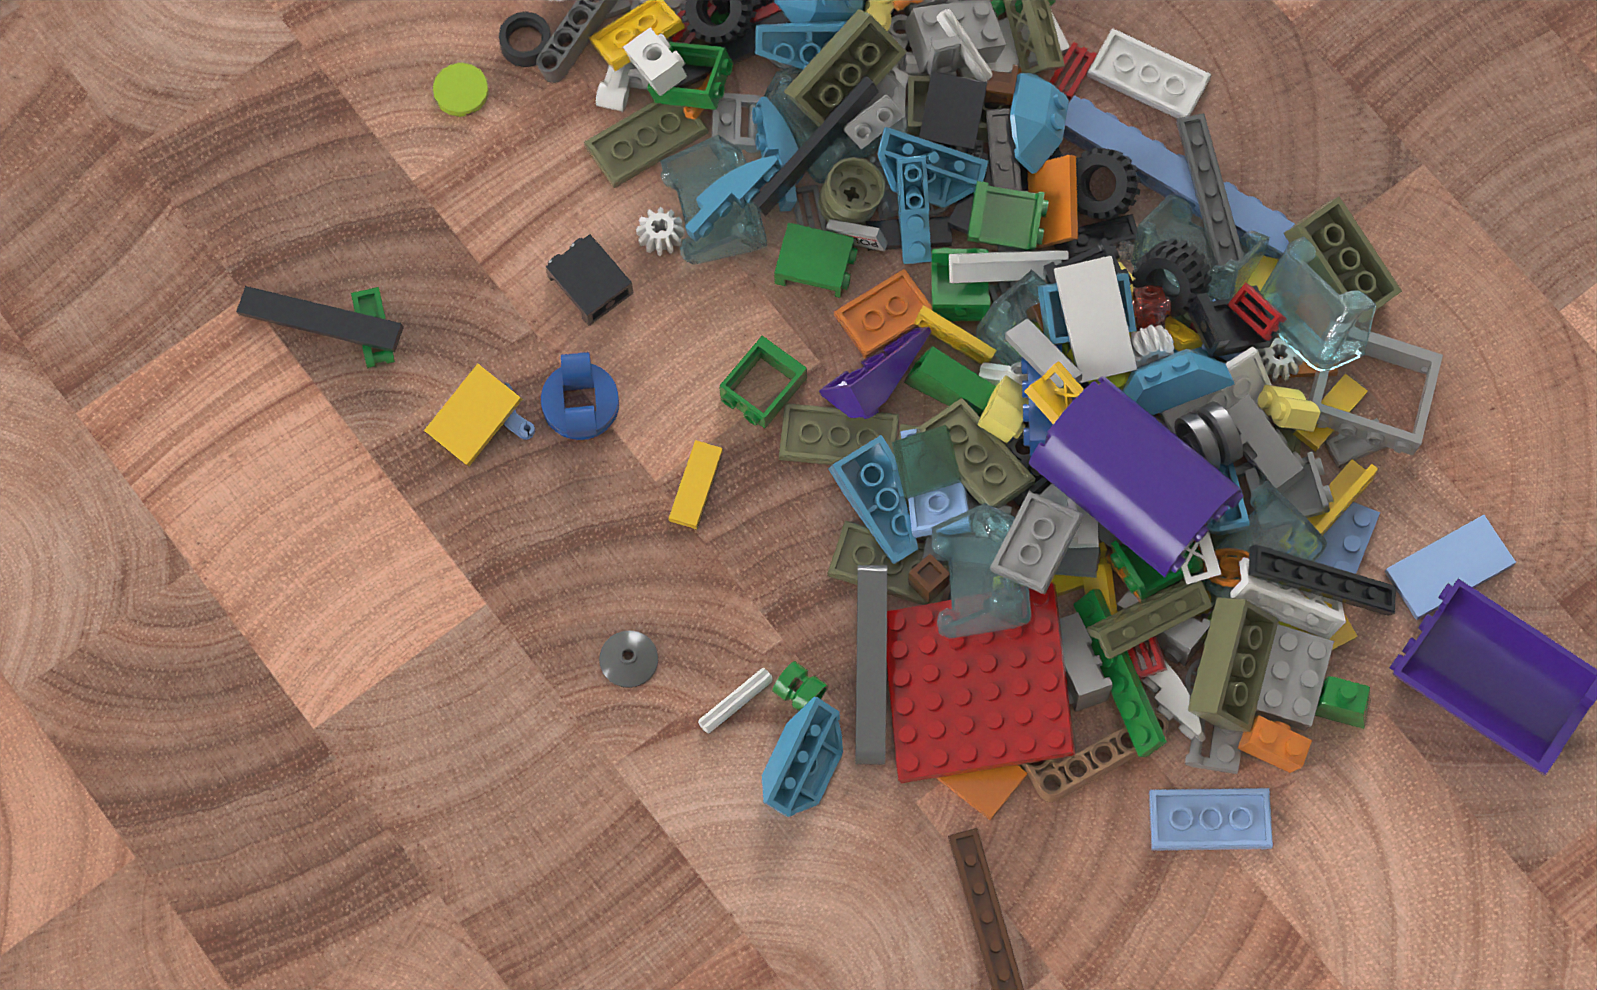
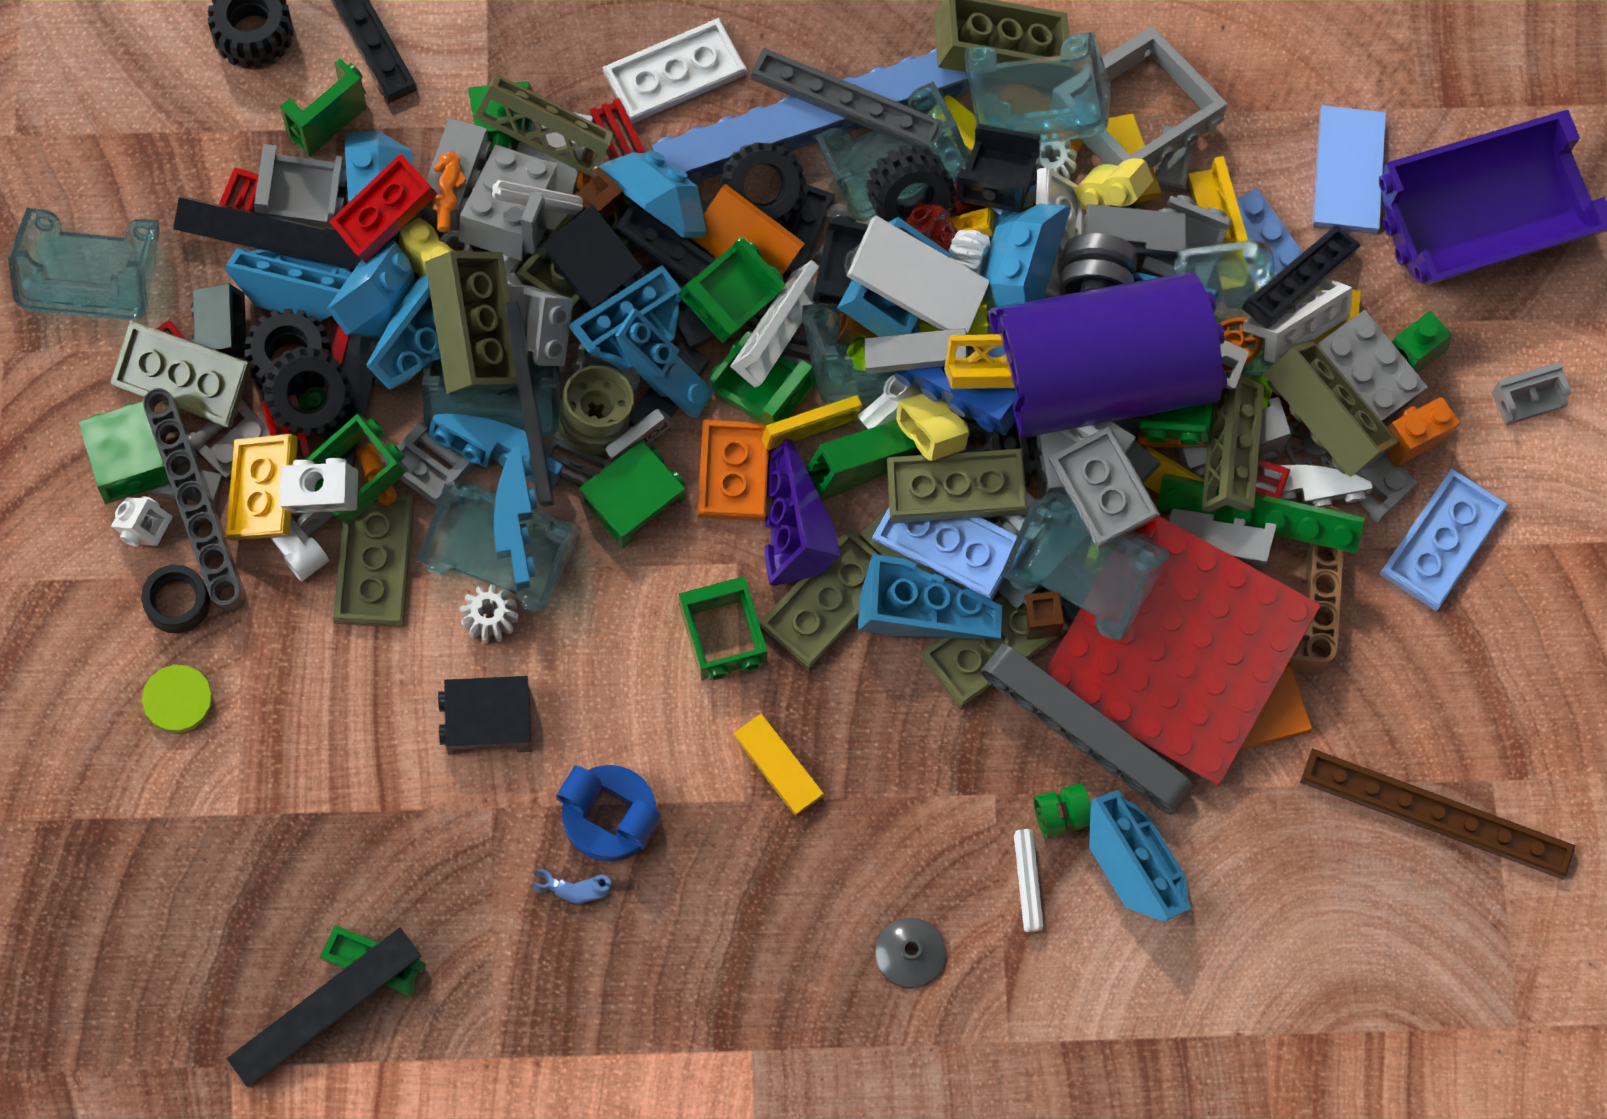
camera: 60 degrees left, 0 degrees up
yellow tile [424,363,523,466] -> none
clear green tile [891,425,962,499] -> none
red tile [1228,282,1287,341] -> none
none -> light grey hinge [1492,362,1571,425]

